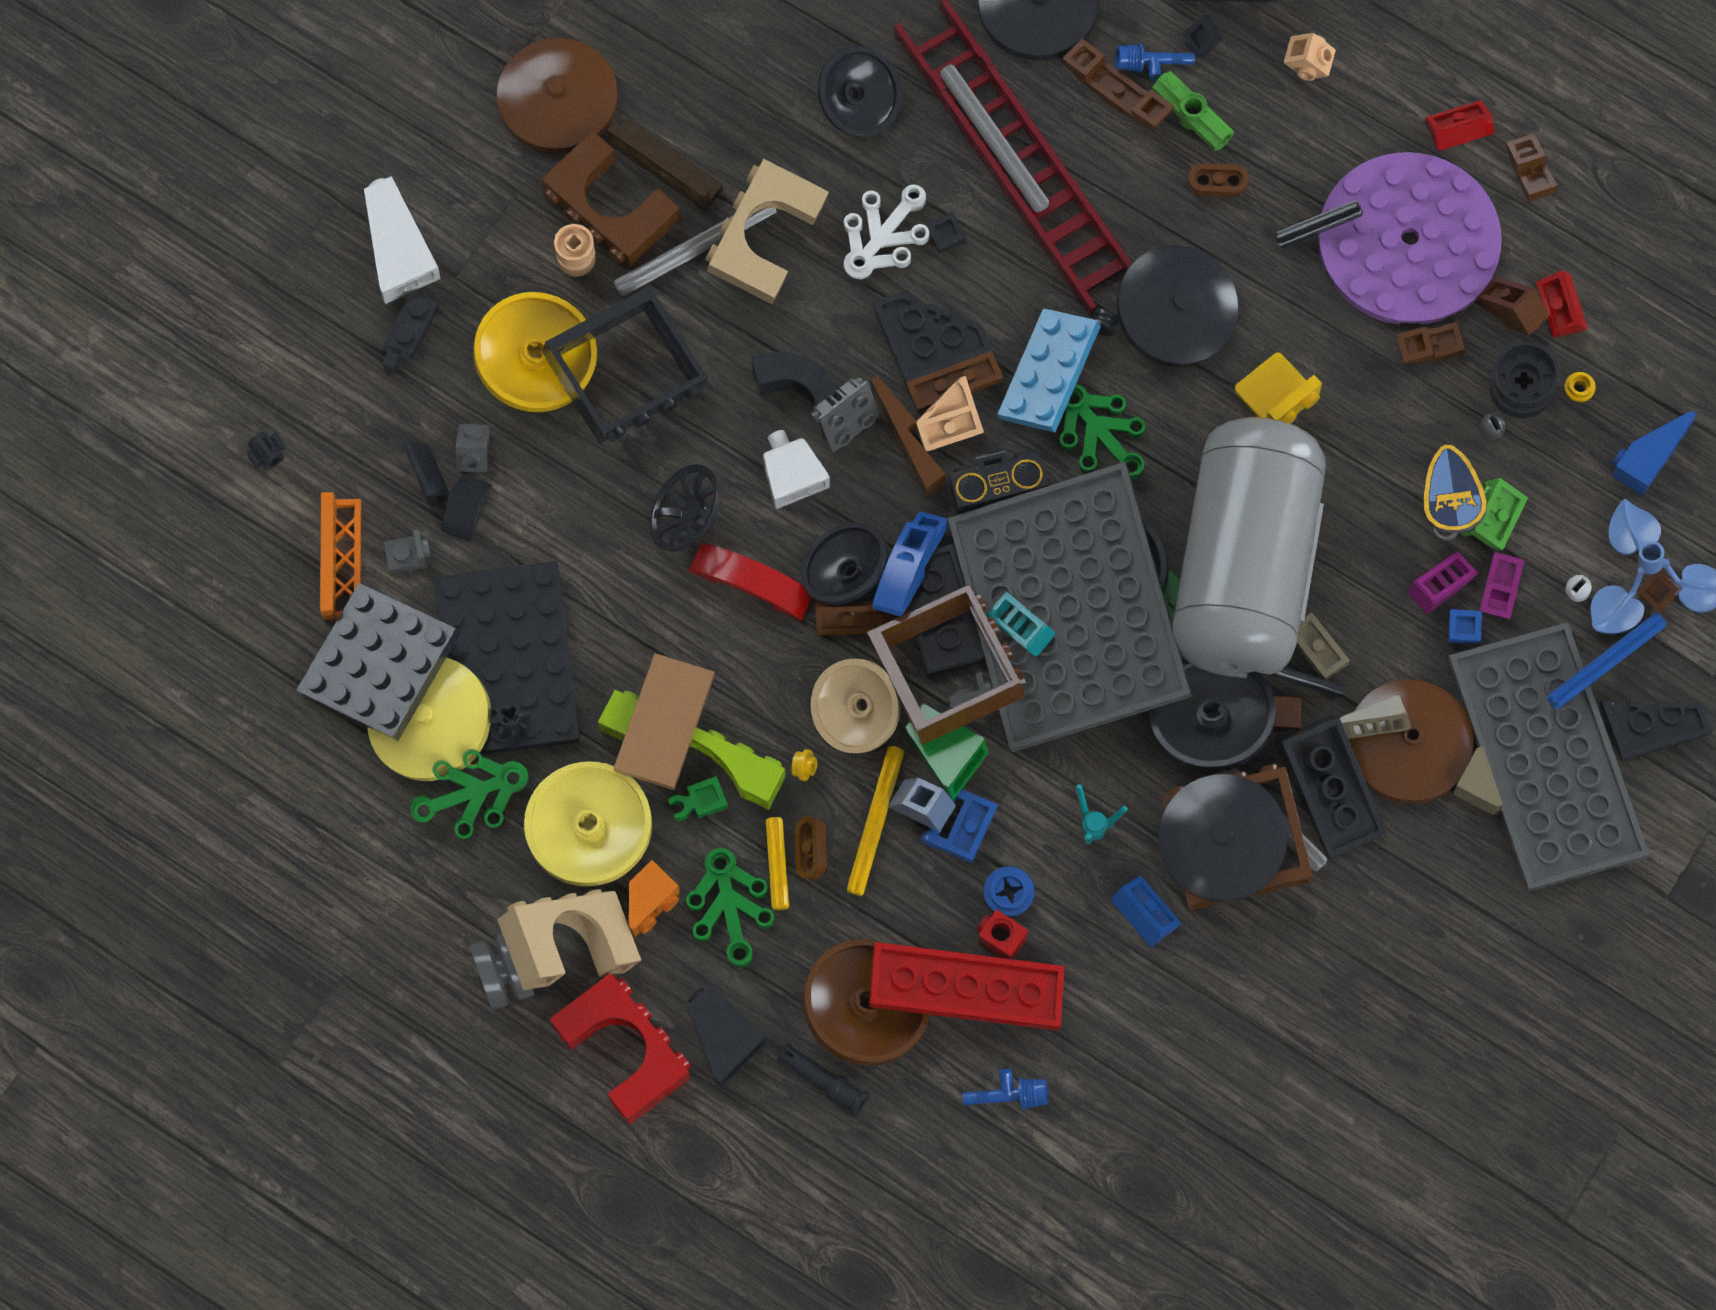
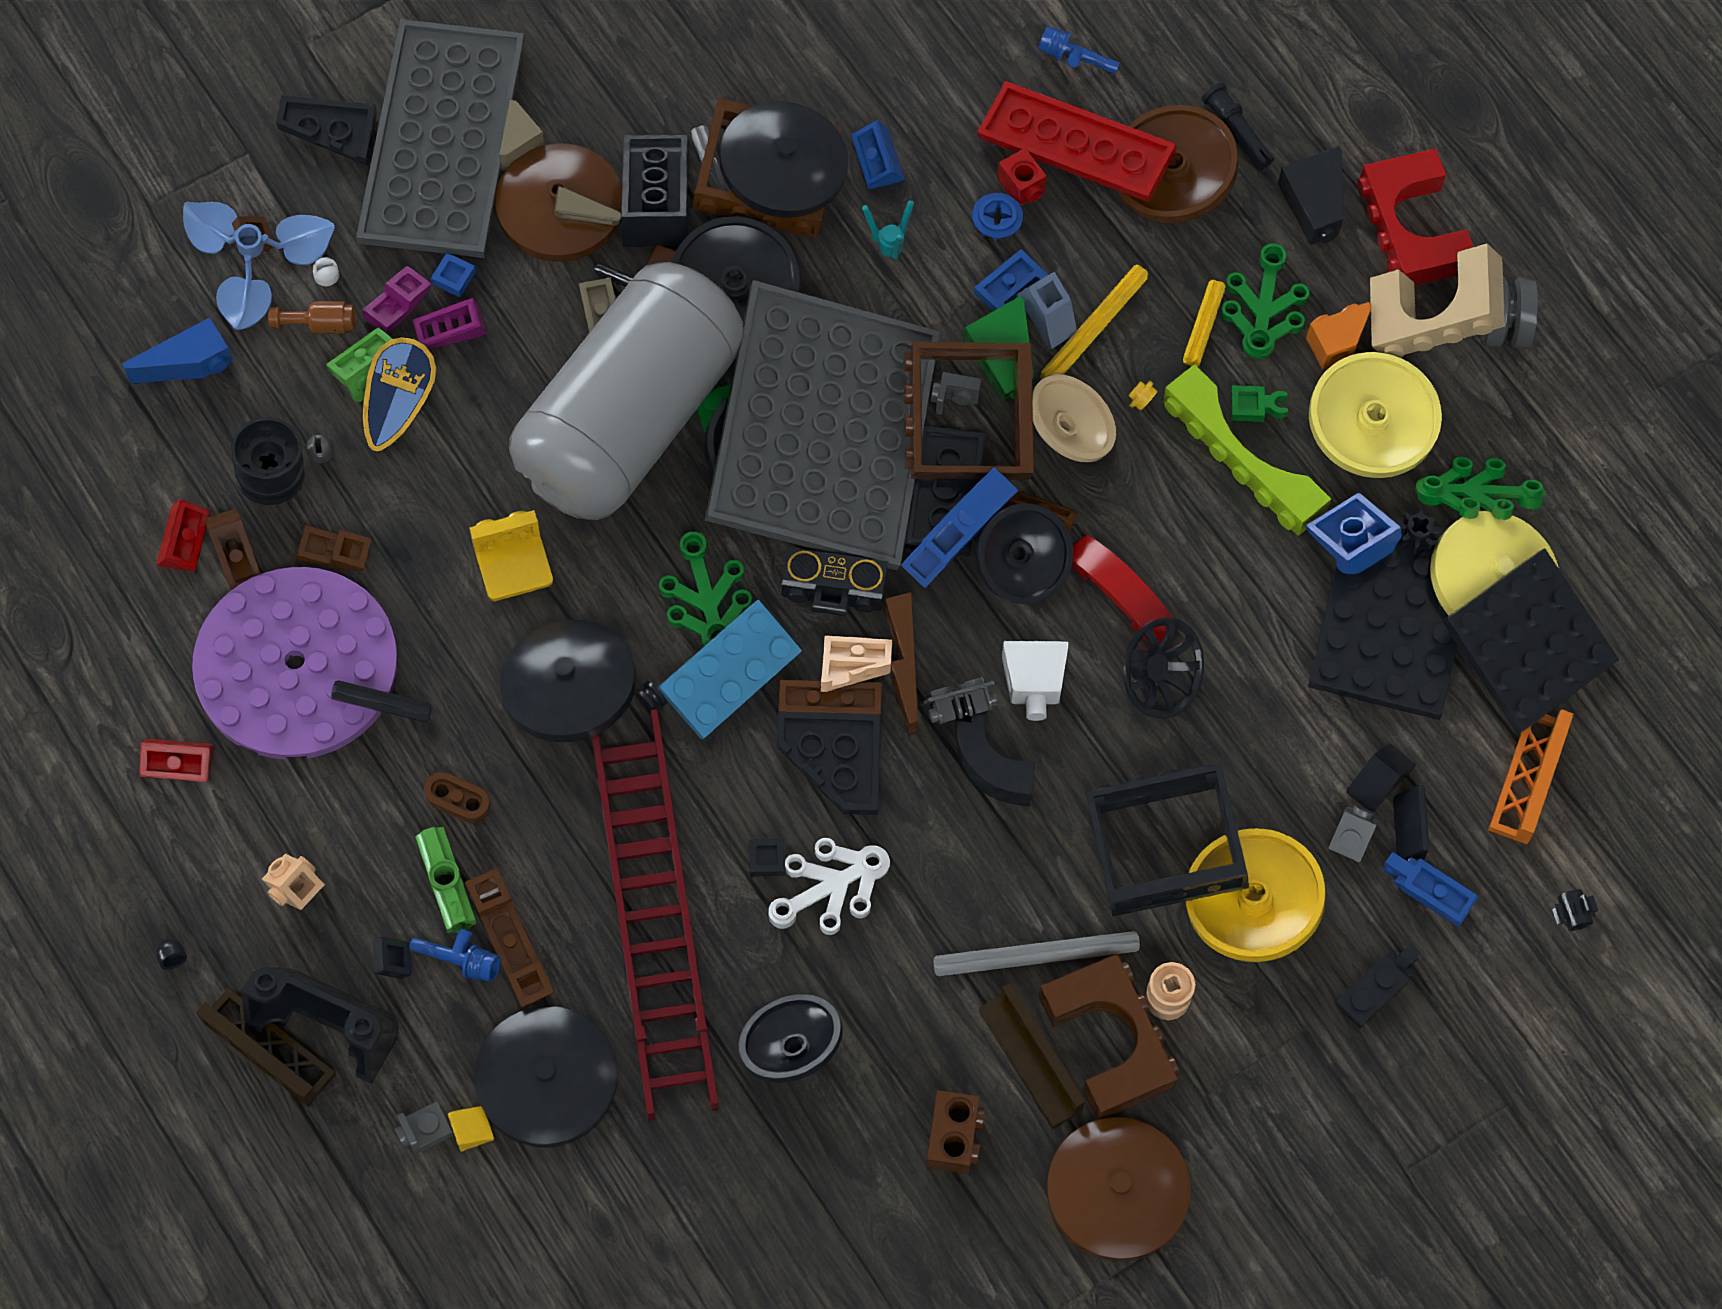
camera: 160 degrees left, 5 degrees down
white slope [364,176,441,304] -> none
dark grey bracket [384,530,431,574] -> none
medium nougat tile [614,653,715,790] -> none
tan arch [705,159,829,304] -> none
reddish brown plate [794,816,827,880] -> none
light grey axle [940,64,1049,213] -> none
teal slope [986,592,1055,656] -> none
reddish brown slope [1506,133,1557,202] -> none
blue axle [1547,613,1666,709] -> none
yellow plate [1564,372,1596,402] -> none
none -> dark orange piece [268,301,357,334]
none -> reddish brown brick [926,1090,985,1174]
none -> blue slope [1306,493,1402,574]
none -> blue hinge [1382,852,1478,927]

